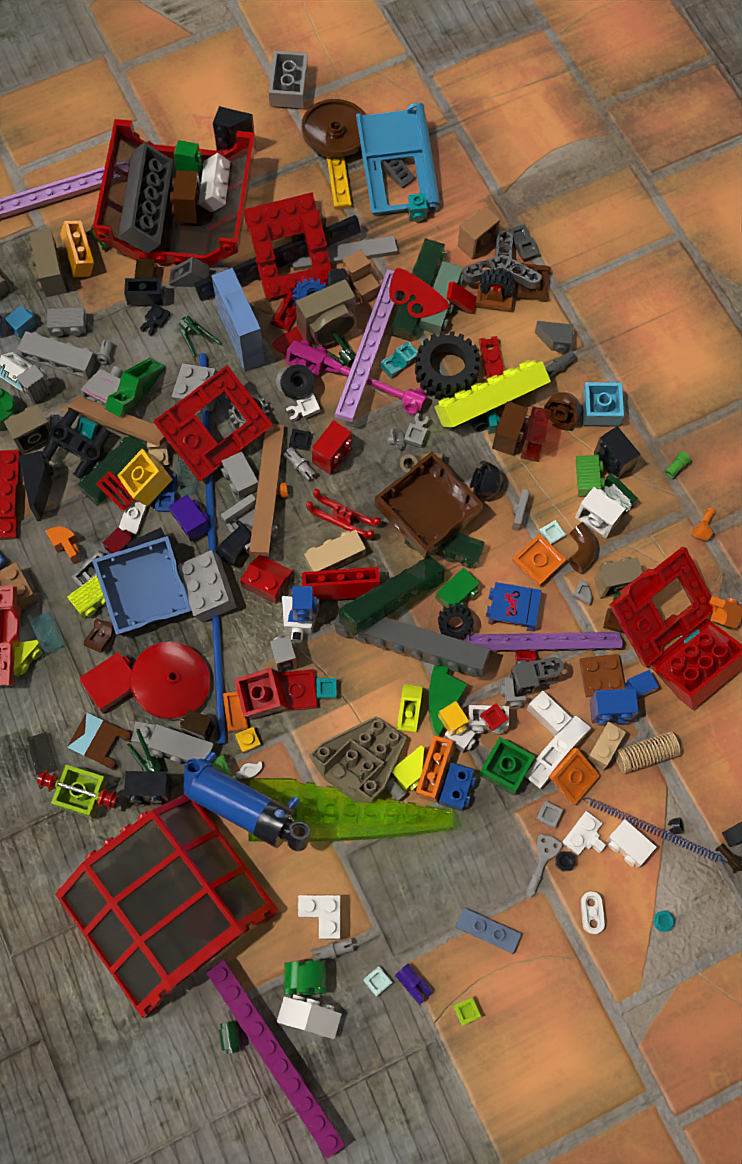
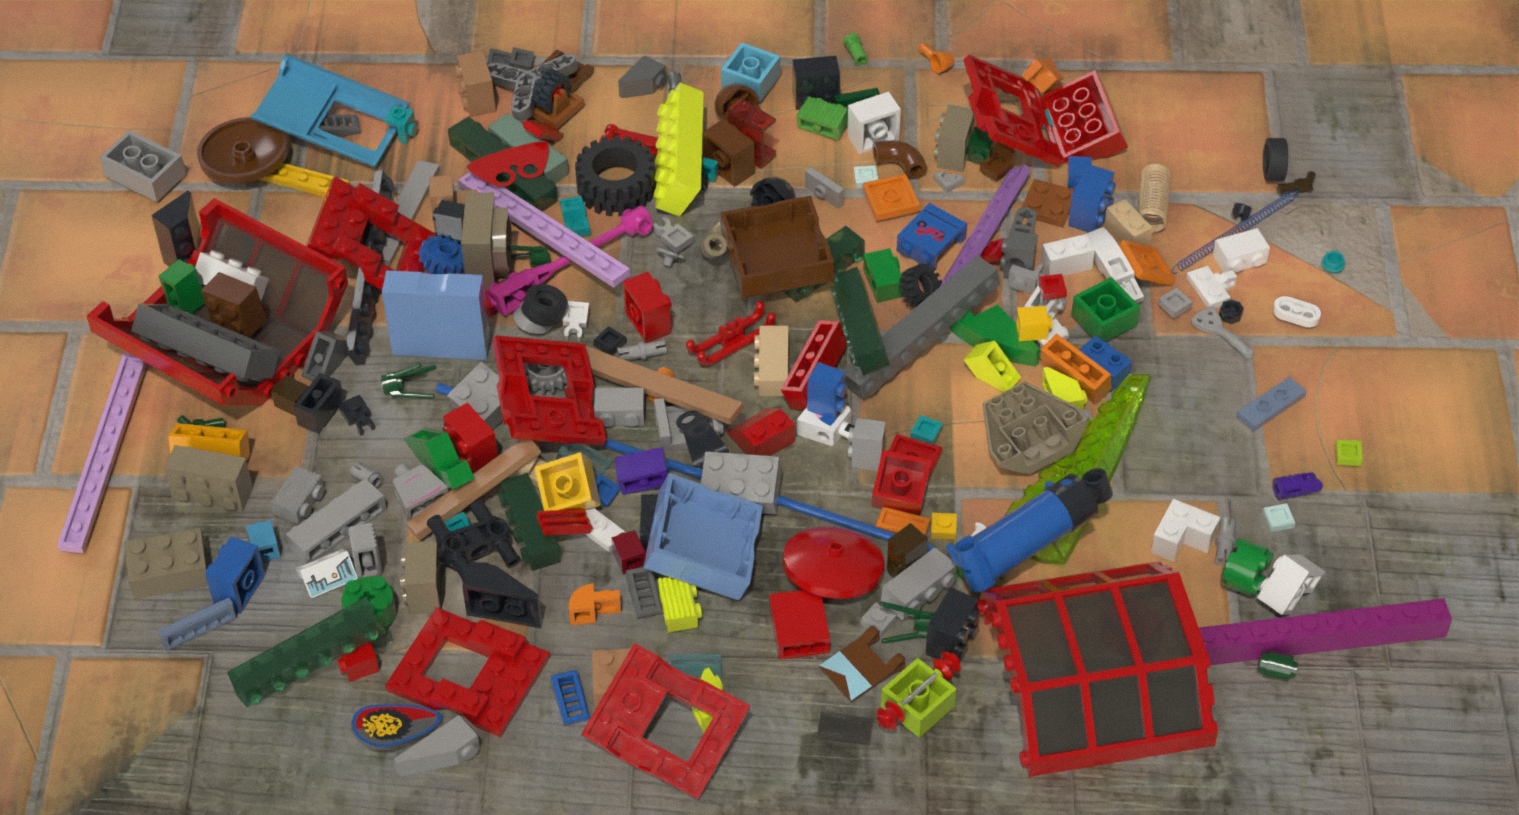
camera: 60 degrees left, 20 degrees down
reddish brown bracket [84,618,113,653] -> none
none -> red brick [442,402,498,474]

